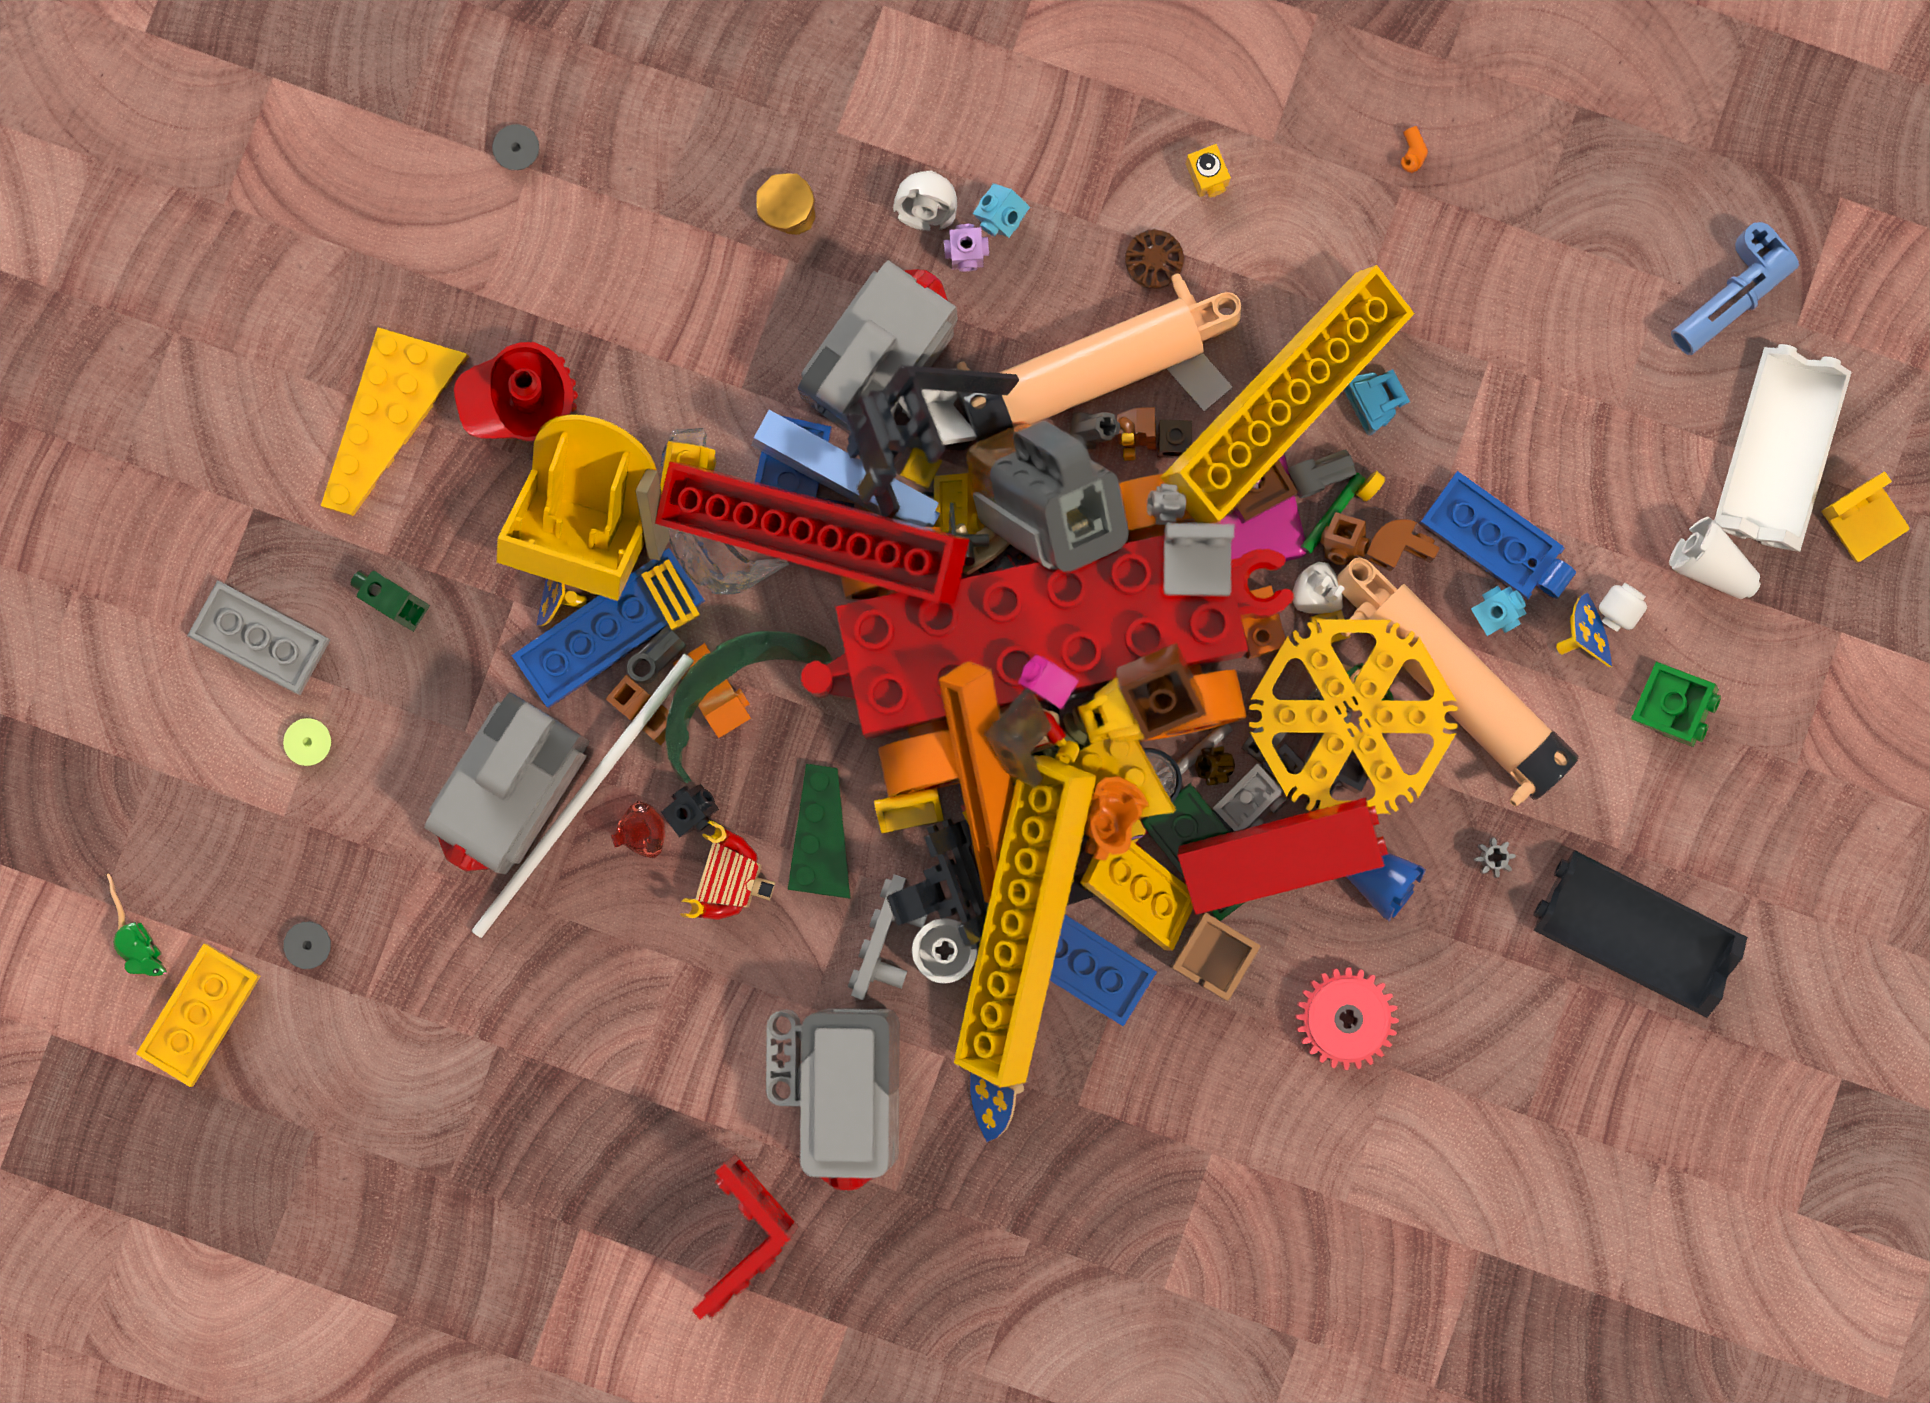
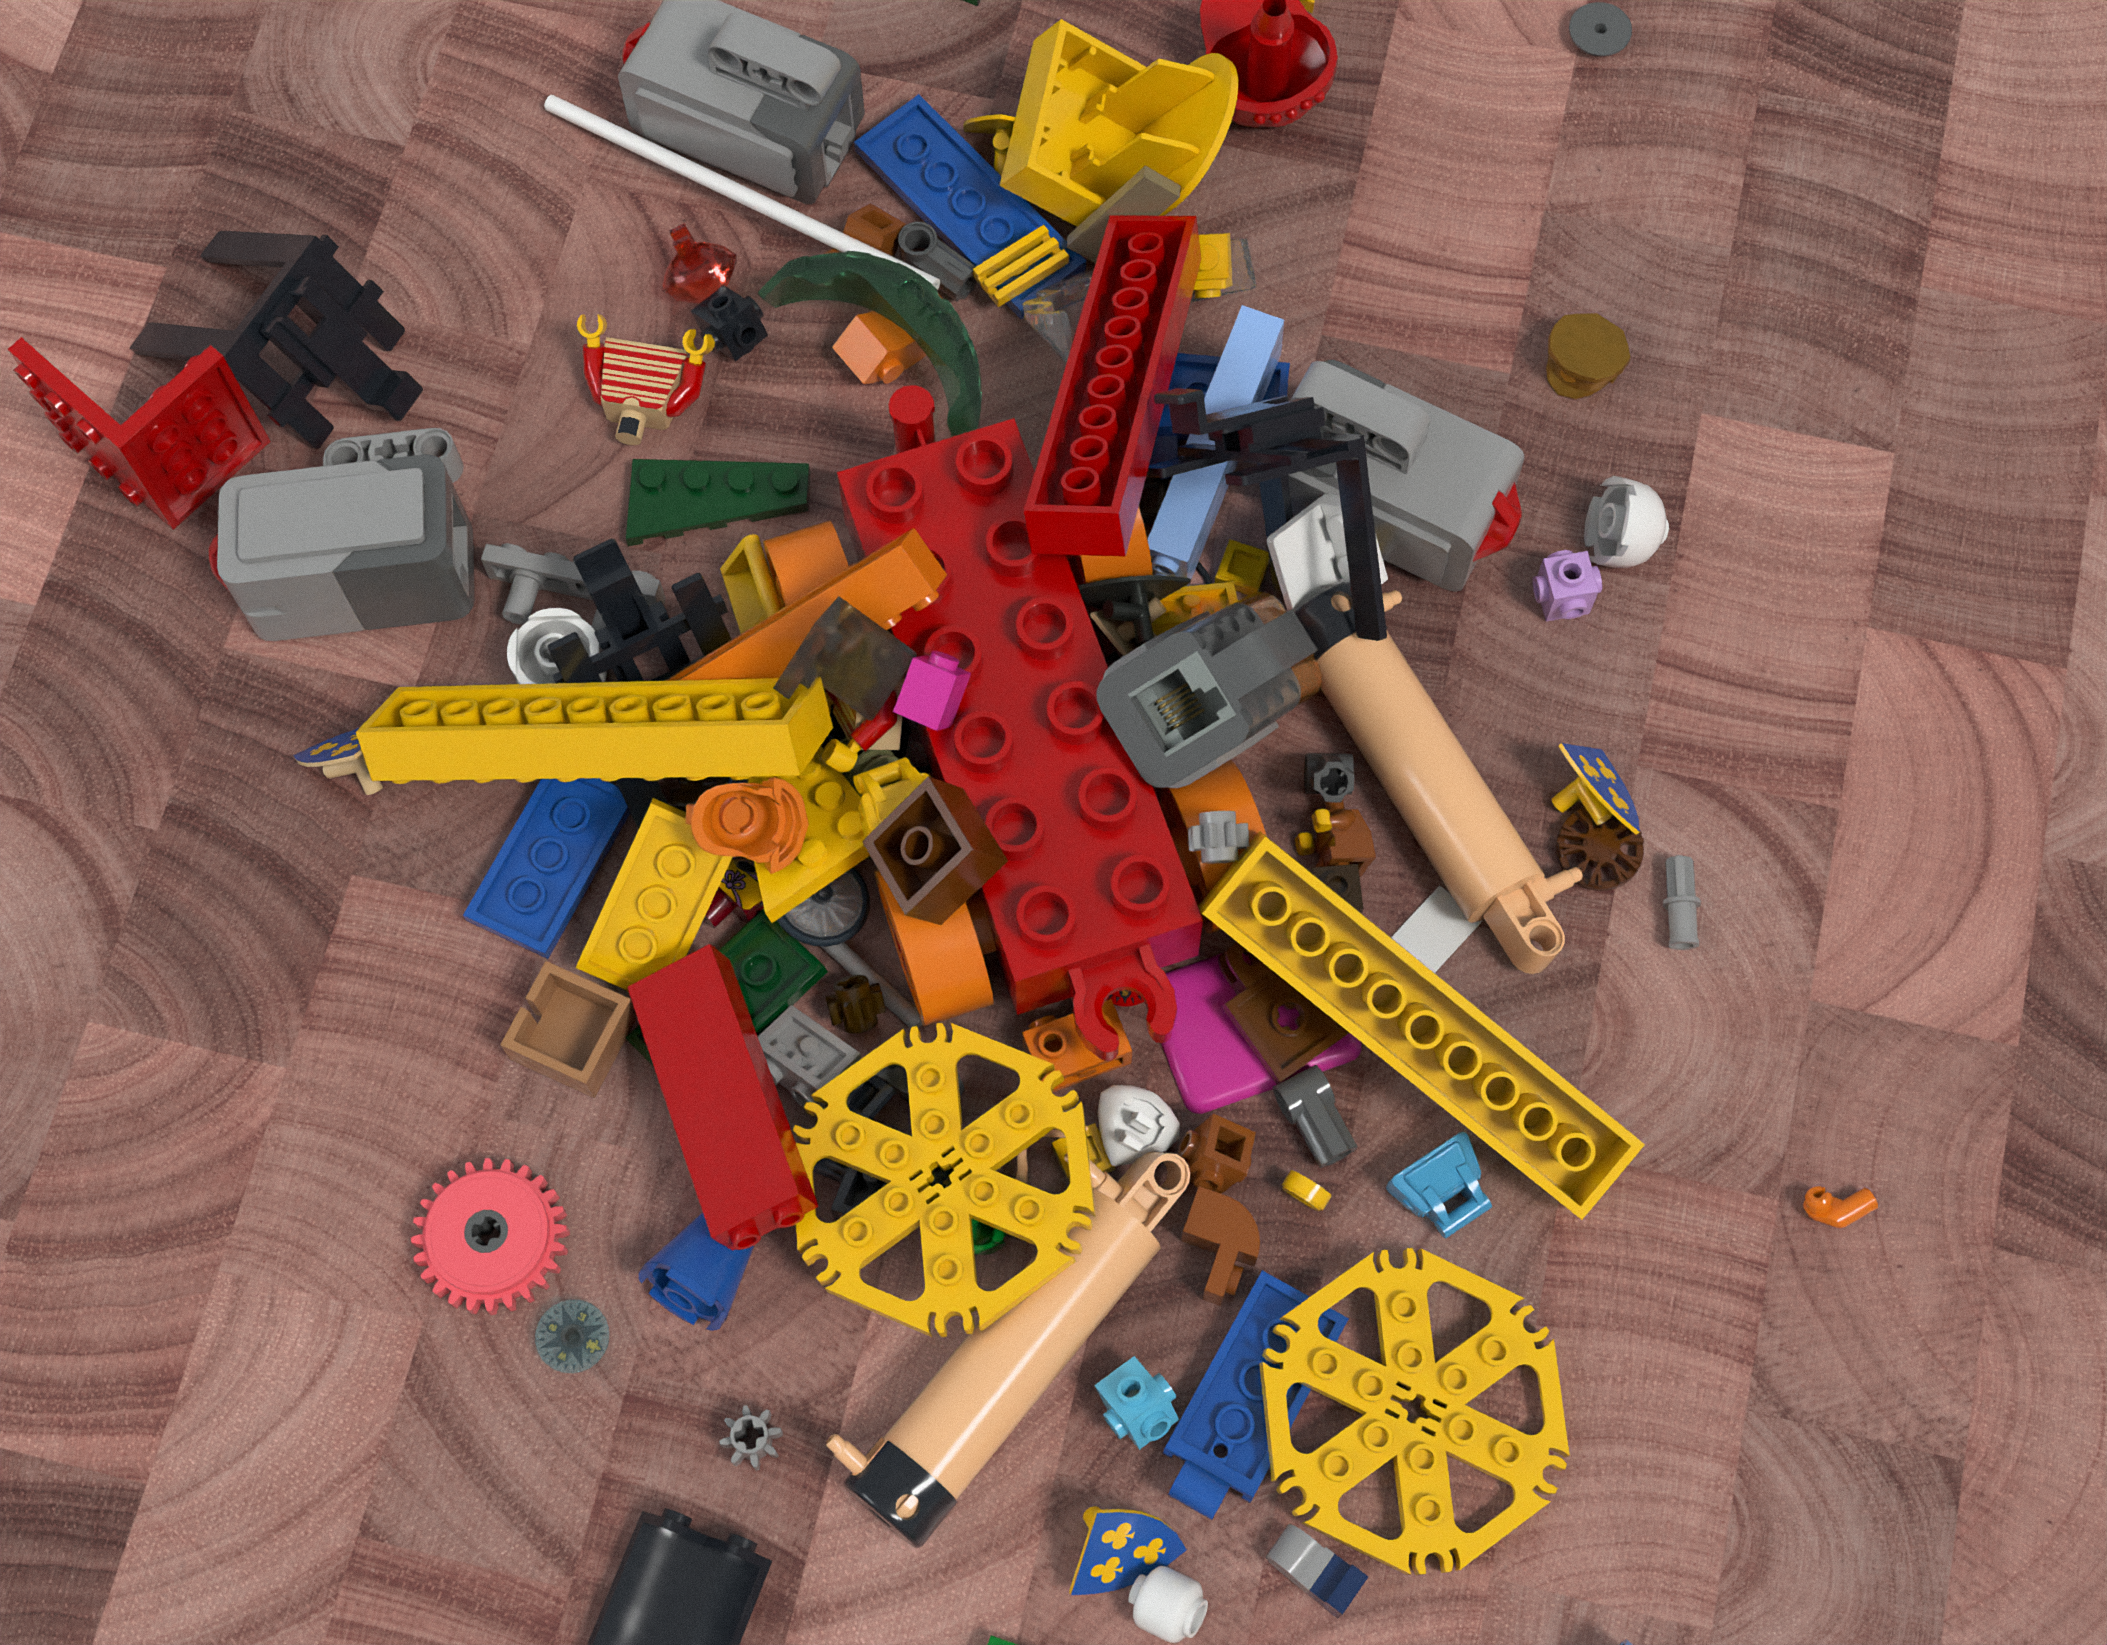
camera: 80 degrees right, 15 degrees down
medium azure brick [973,183,1030,238] -> none
light grey bracket [1164,523,1234,596] -> none
yellow brick [1185,144,1231,198] -> none
green bar [1300,472,1366,554] -> none
none -> black piece [130,230,423,449]
none -> clear light blue piece [535,1300,610,1373]
none -> yellow plate [1259,1248,1570,1575]
none -> leg [1266,1524,1369,1619]
none -> shield [1551,743,1640,835]
none -> light grey axle [1663,855,1701,950]

